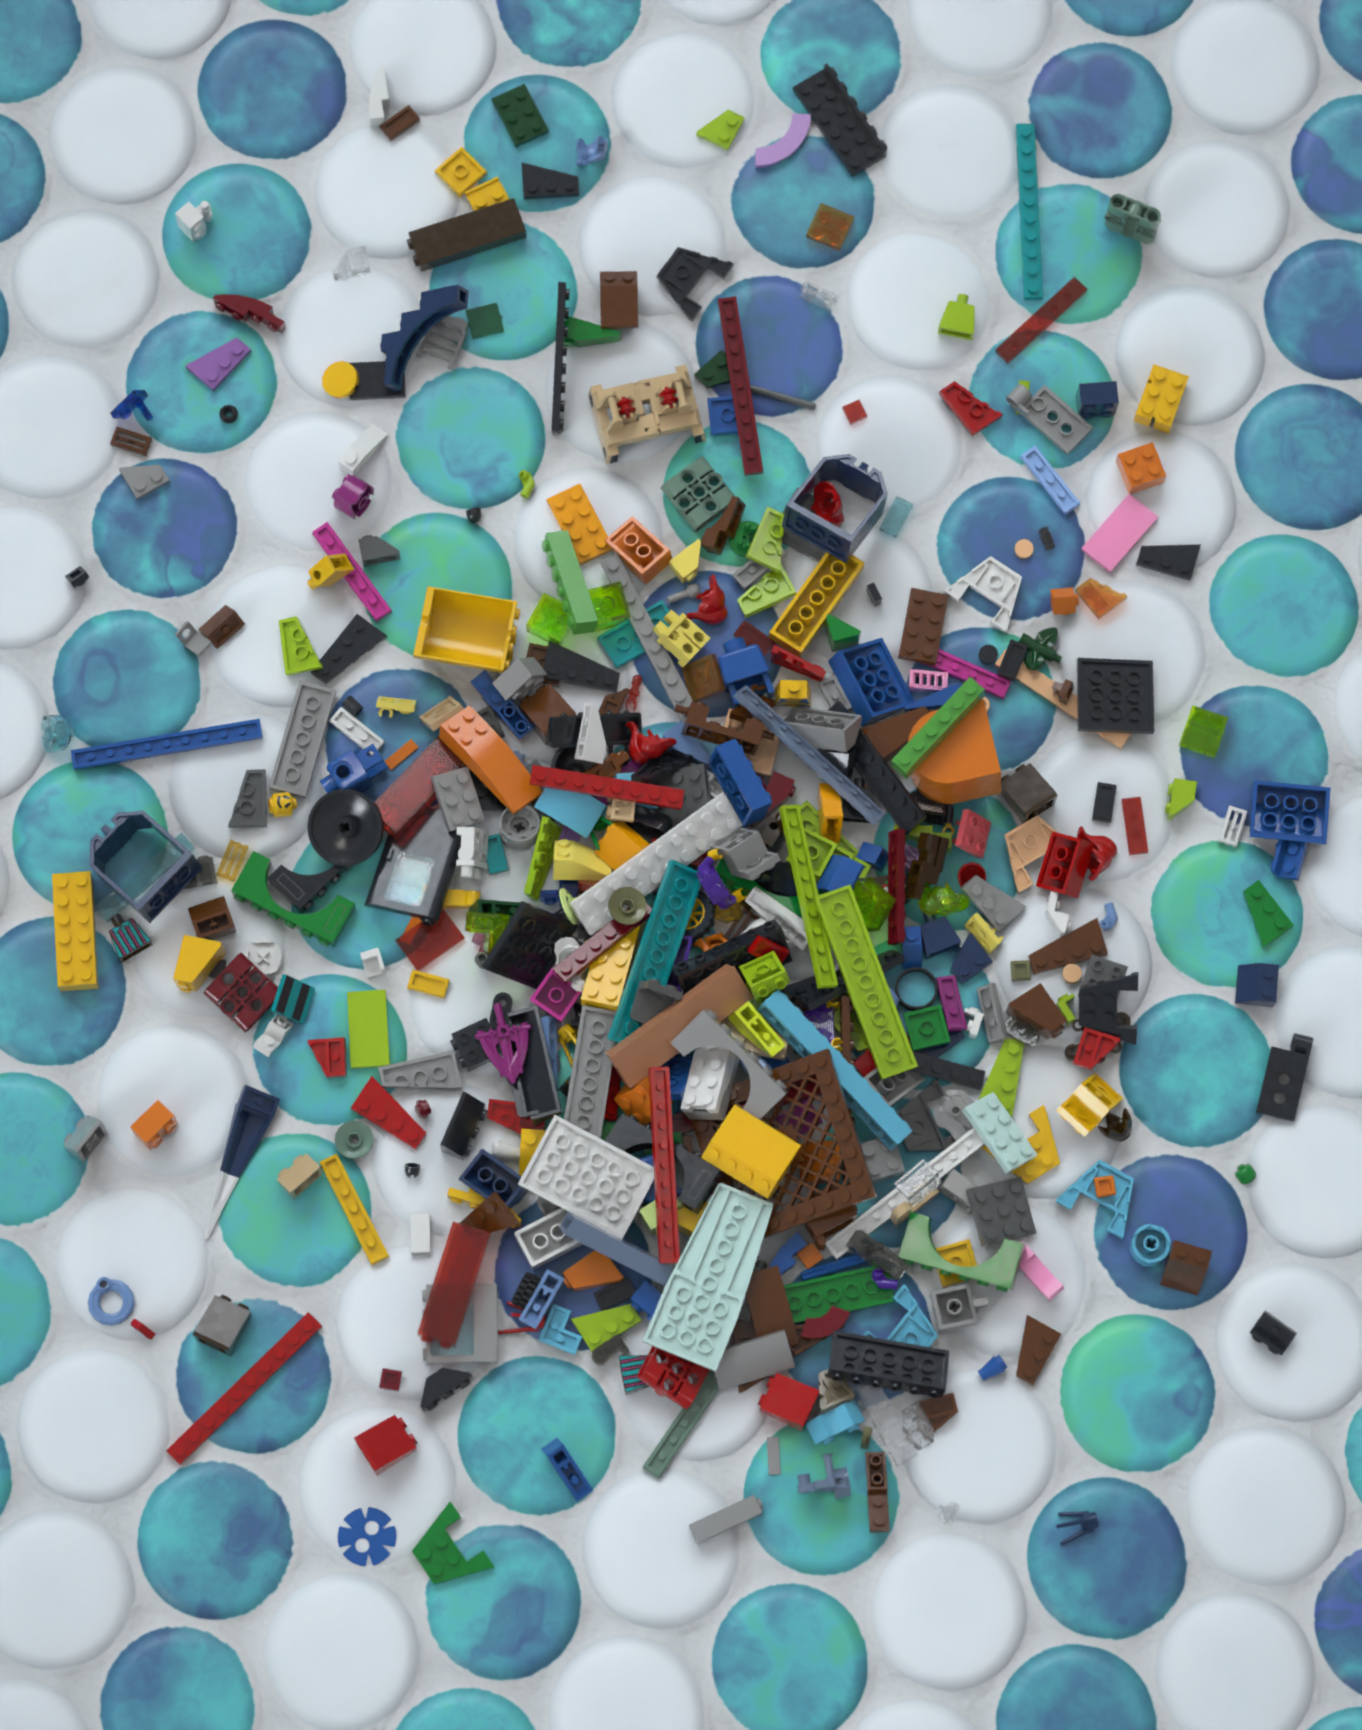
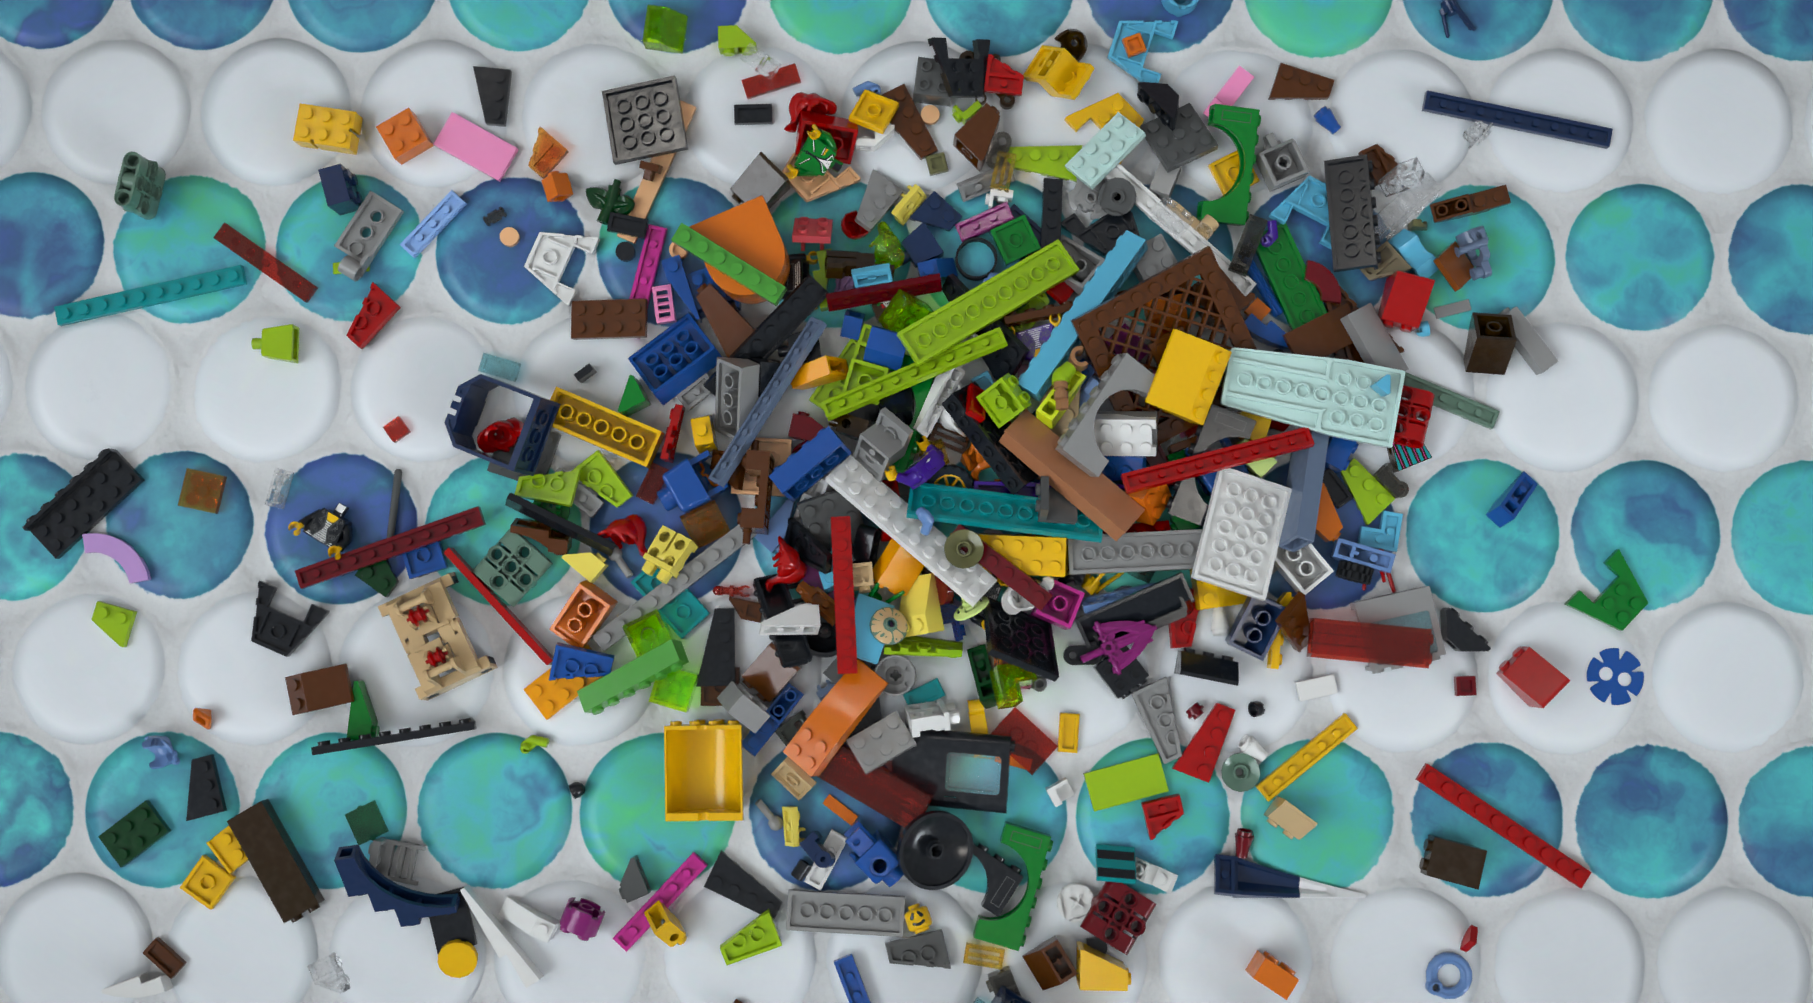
camera: 100 degrees left, 10 degrees up
none -> orange slope [193,708,212,730]
none -> black torso [288,502,352,560]
none -> red tile [444,547,553,665]
none -> white slope [460,885,544,988]
none -> black tile [505,493,616,557]
none -> blue wing [549,642,615,680]
none -> clear slope [740,42,782,81]
none -> light grey bar [755,799,783,831]
none -> green torso [784,124,843,179]
none -> dark blue leg [799,831,835,868]
none -> yellow tile [849,89,899,134]
none -> medium azure tile [851,263,893,288]
none -> tan dish [870,607,908,645]
none -> medium blue arm [916,507,934,536]
none -> medium azure tile [971,370,994,390]
none -> clear yellow tile [990,151,1017,193]
none -> medium nougat piece [1052,346,1088,411]
none -> dark grey plate [1098,177,1136,216]
none -> black slope [1137,82,1179,131]
none -> dark red cone [1235,828,1254,859]
none -> white cone [1238,735,1268,762]
none -> medium azure slope [1370,374,1391,397]
none -> medium azure hinge [1415,321,1430,337]
none -> dark blue plate [1422,91,1613,149]
none -> dark orange tile [1433,241,1474,292]
none -> dark brown slope [1463,312,1517,375]

